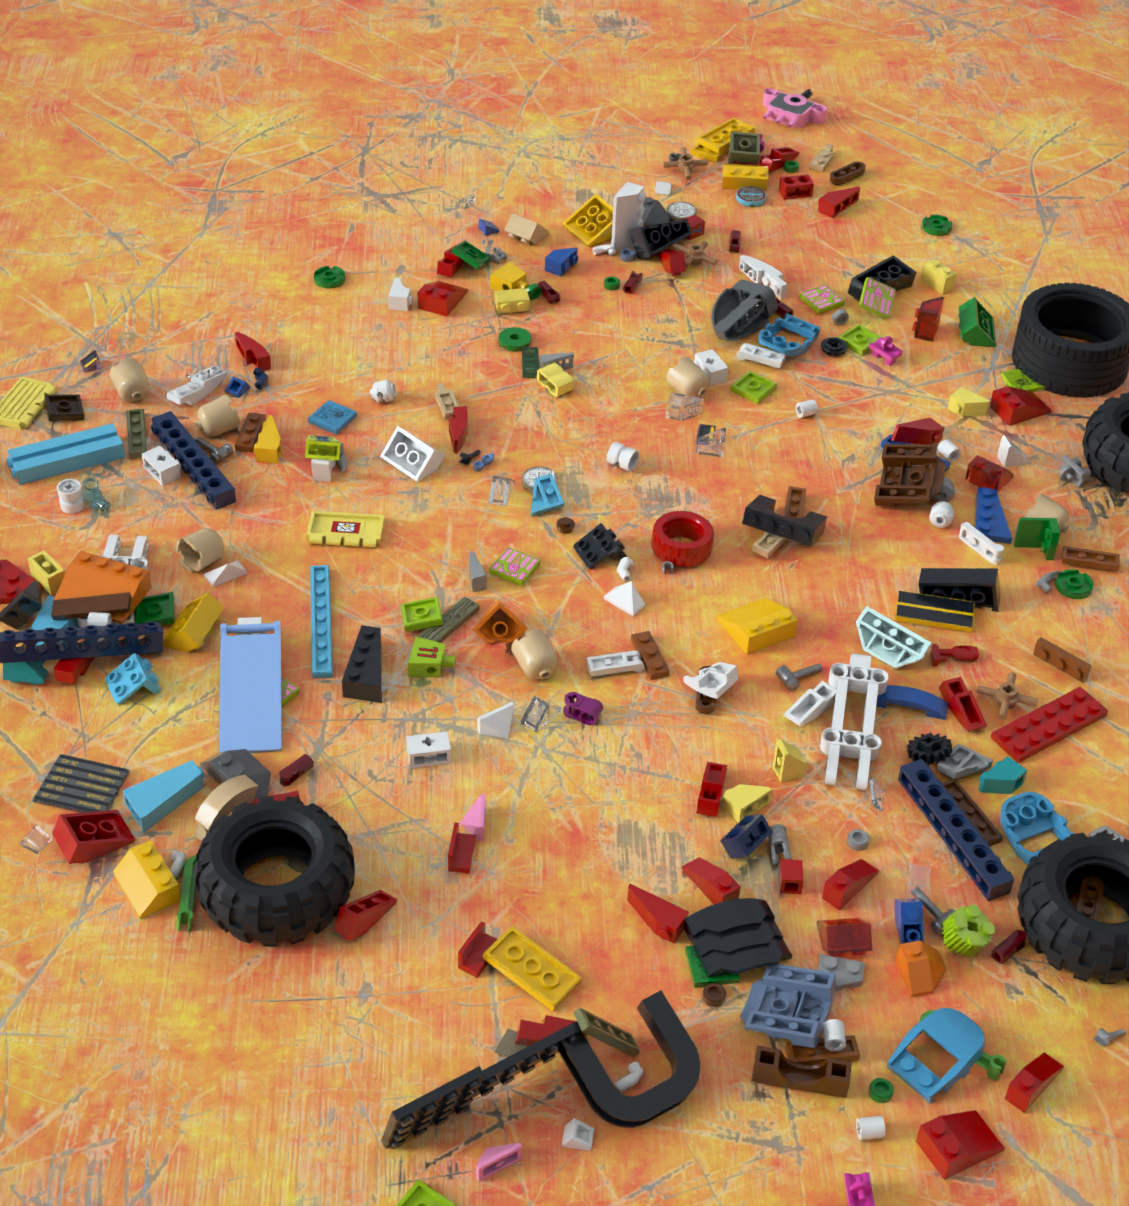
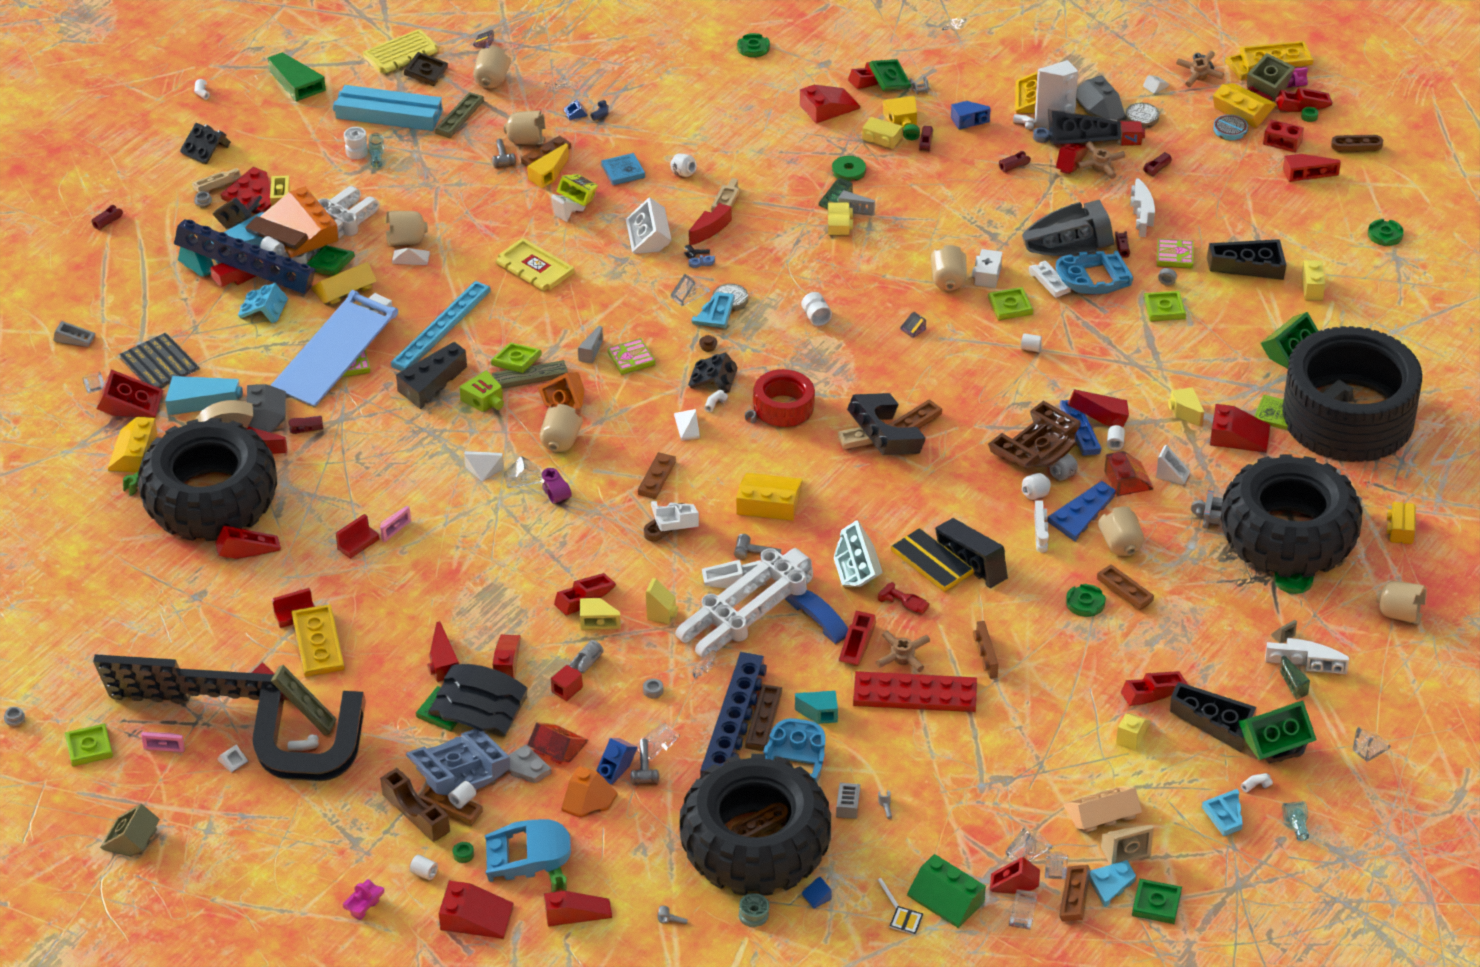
camera: 40 degrees right, 0 degrees up
white brick [142,446,181,486] -> none
dark blue brick [151,411,236,510] -> none
white slope [167,366,227,406] -> none
red slope [234,332,271,371] -> none
light grey bar [336,443,347,472] -> none
white arch [388,278,413,311] -> none
white brick [406,731,451,768] -> none
blue slope [479,219,499,236] -> none
tan slope [504,213,549,245] -> none
white plate [586,651,645,677] -> none
green tile [604,276,620,290] -> none
clear slope [665,392,704,421] -> none
clear slope [696,427,726,457] -> none
reddish brown tile [702,983,726,1007] -> none
dark blue brick [720,814,773,858] -> none
bright pink piece [763,89,827,128] -> none
tan hinge [809,144,834,172] -> none
black gear [821,337,847,356] -> none
red slope [822,859,879,910] -> none
tile [859,277,896,319] -> none
dark pink hips [869,336,903,366] -> none
black gear [907,733,953,765] -> none
clear red slope [912,297,944,342] -> none
light grey wing [937,743,993,779] -> none
lime brick [942,904,995,957] -> none
dark red bar [991,930,1027,964] -> none
green bracket [1013,517,1060,560] -> none
light grey bar [1036,571,1060,593] -> none

